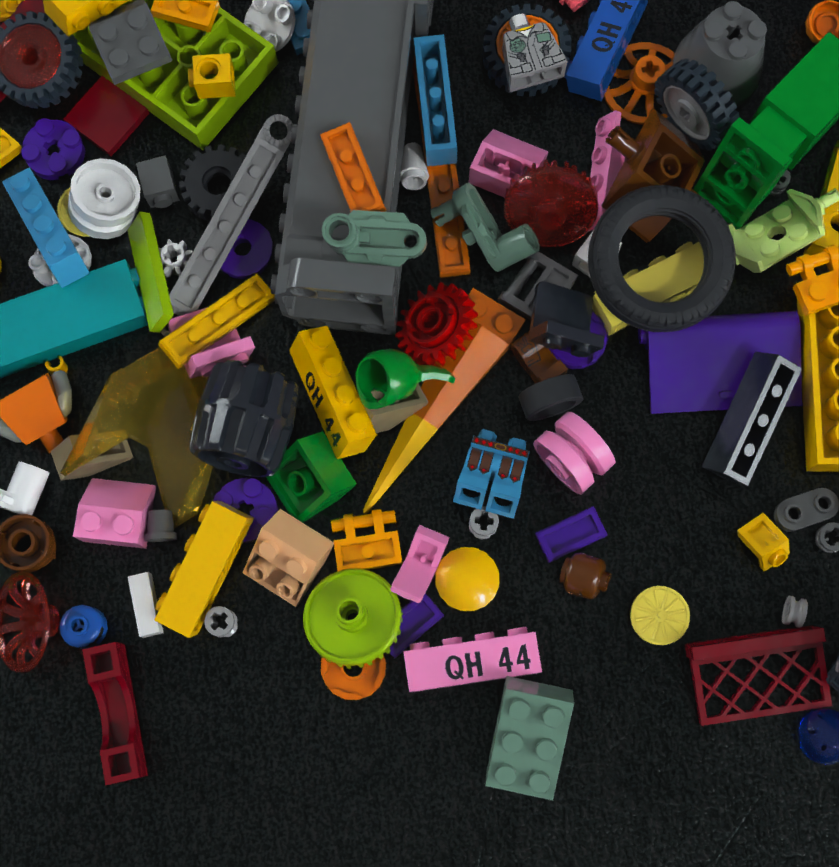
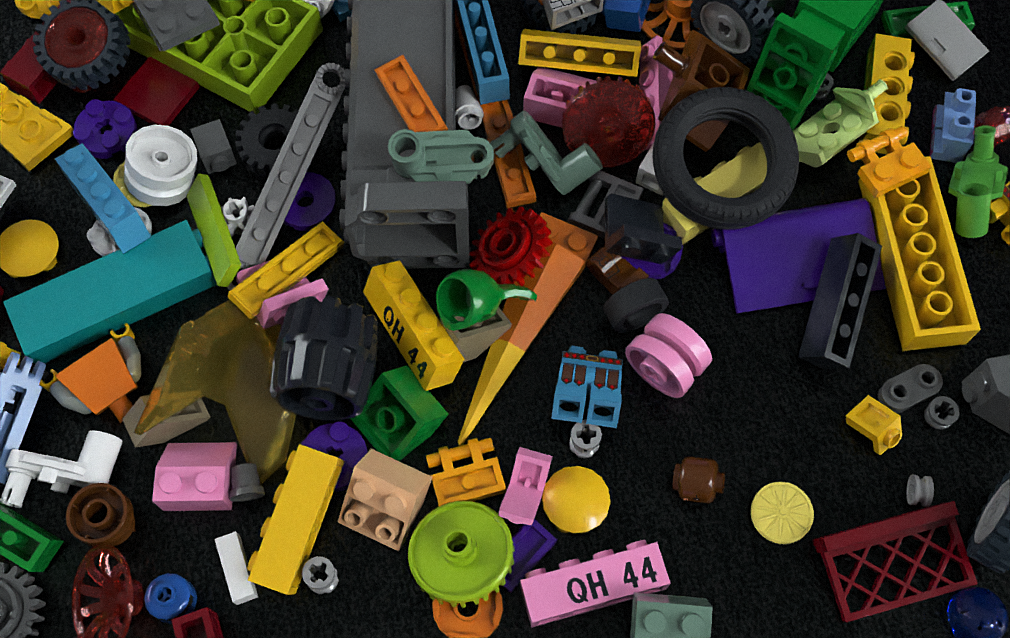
camera: 10 degrees left, 10 degrees down
yellow brick [188,53,236,99] -> none
dark purple tile [535,506,608,563] -> none
none -> yellow brick [518,29,641,77]

